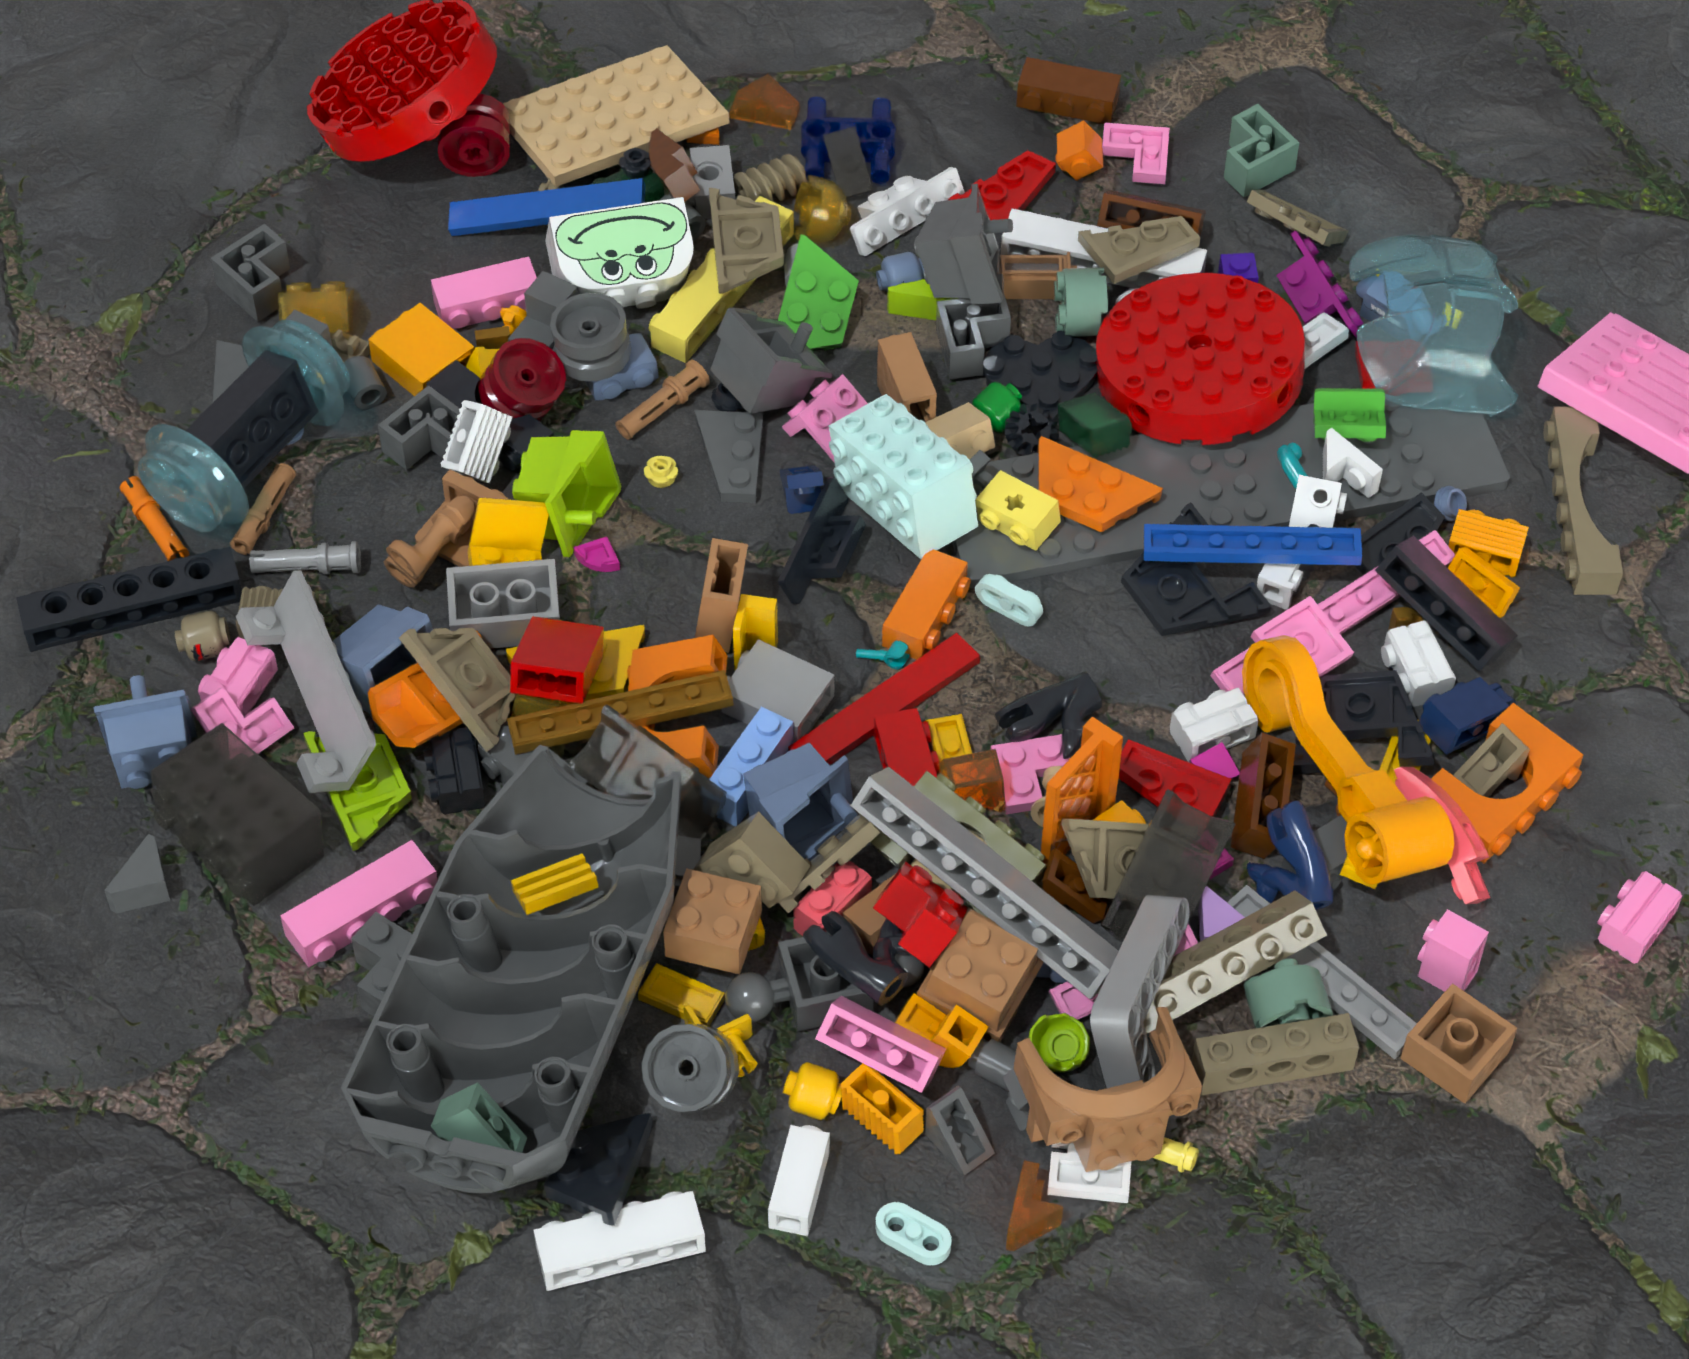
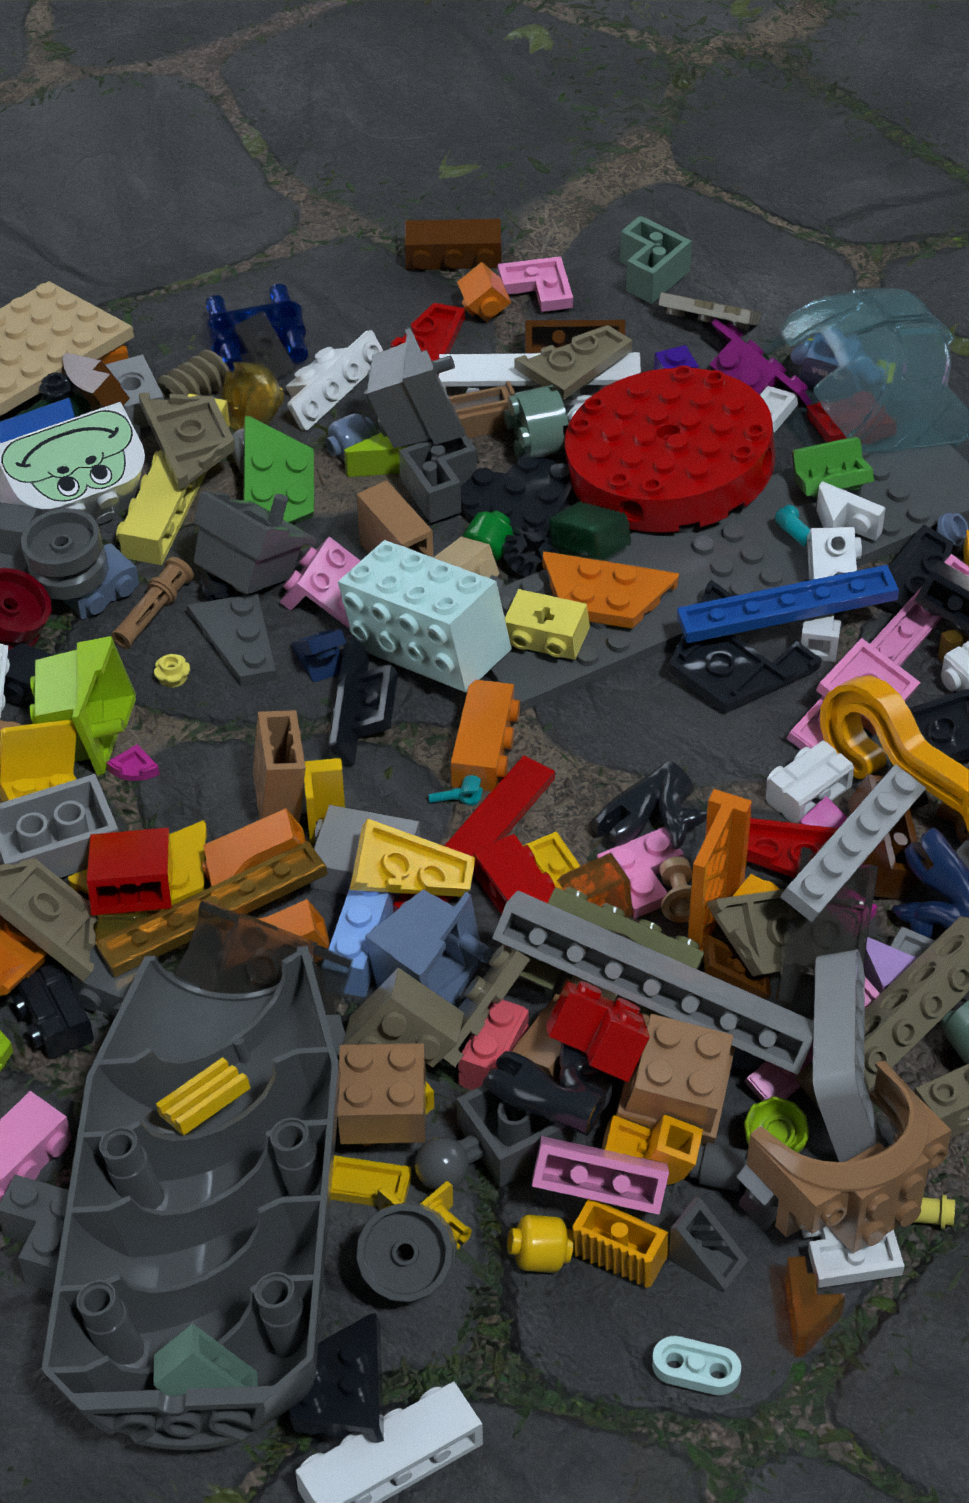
camera: 15 degrees left, 5 degrees down
clear orange slope [729,74,800,130] -> none
white brick [768,1125,830,1236] -> none
light aqua plate [975,574,1043,626] -> none
none -> yellow wing [350,819,475,897]
none -> light grey plate [780,764,926,922]

